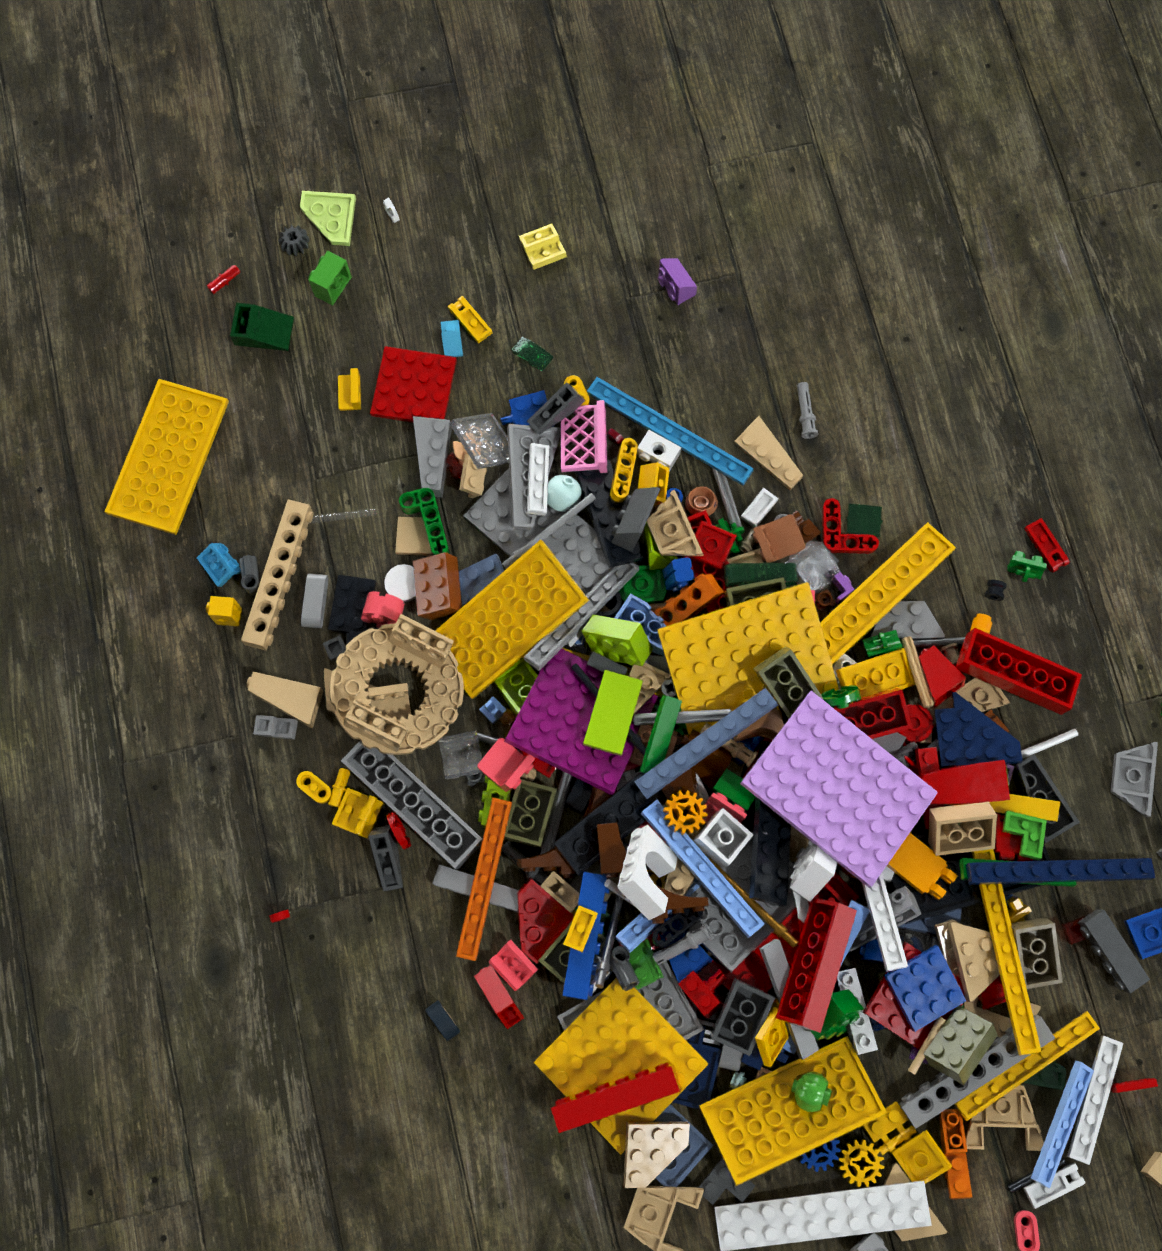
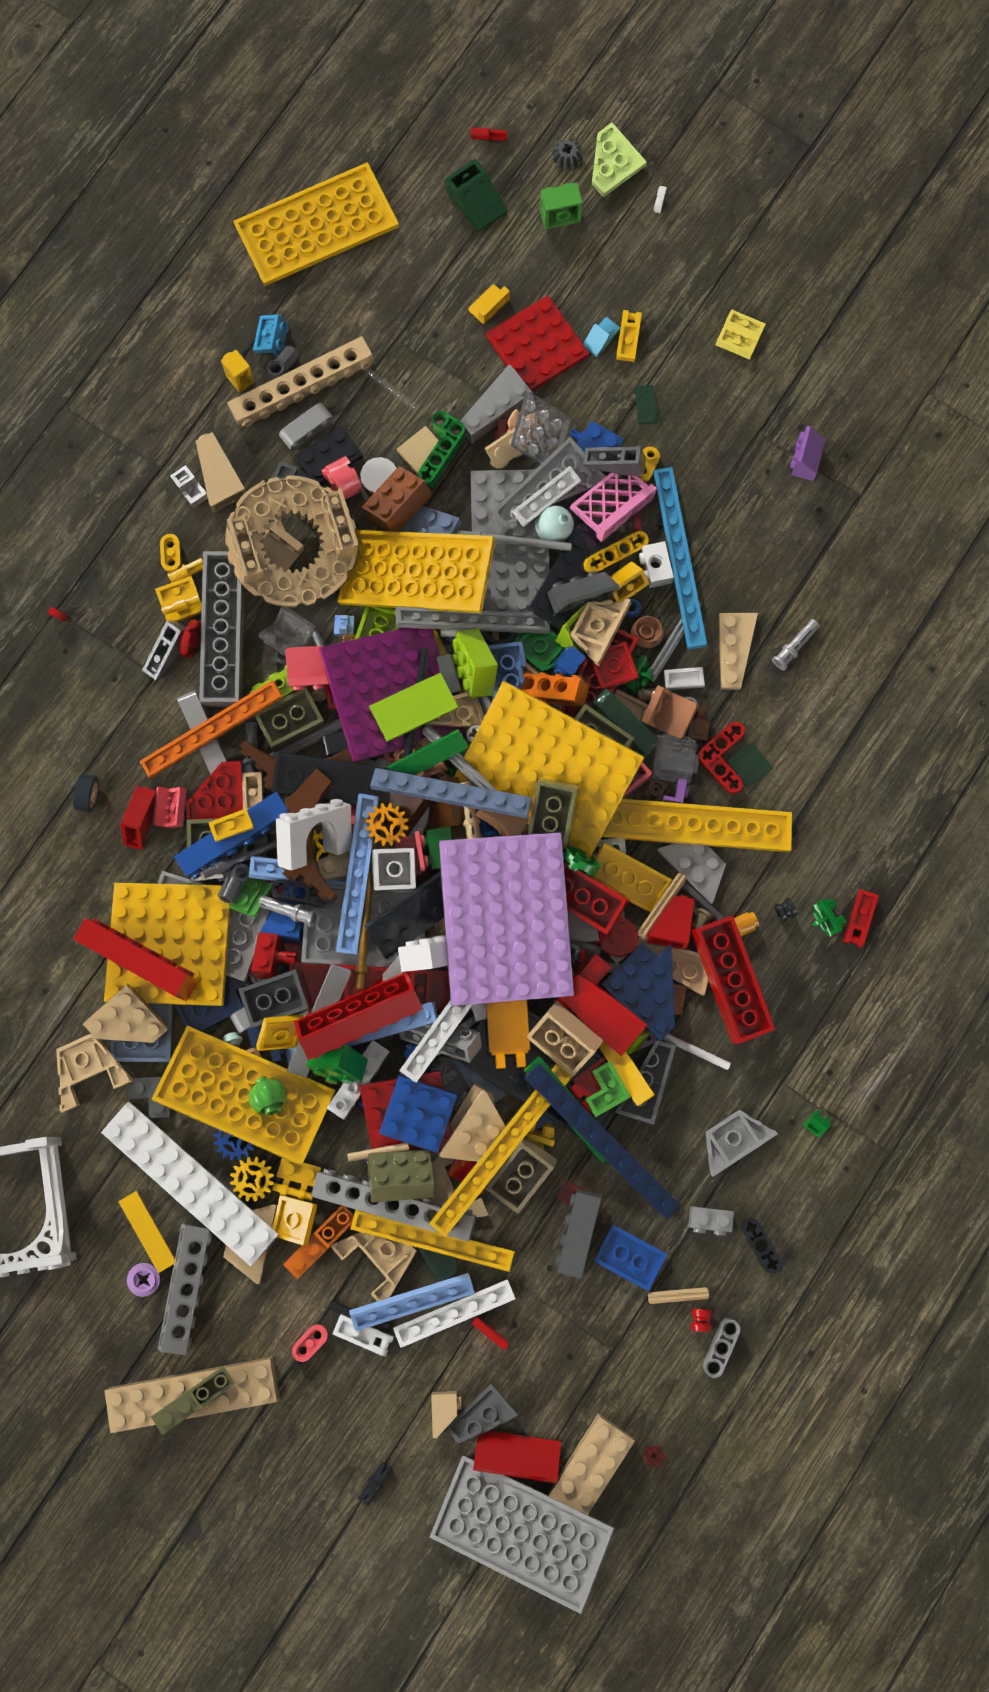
camera: 45 degrees right, 5 degrees up
green hips [862,630,902,659] -> none

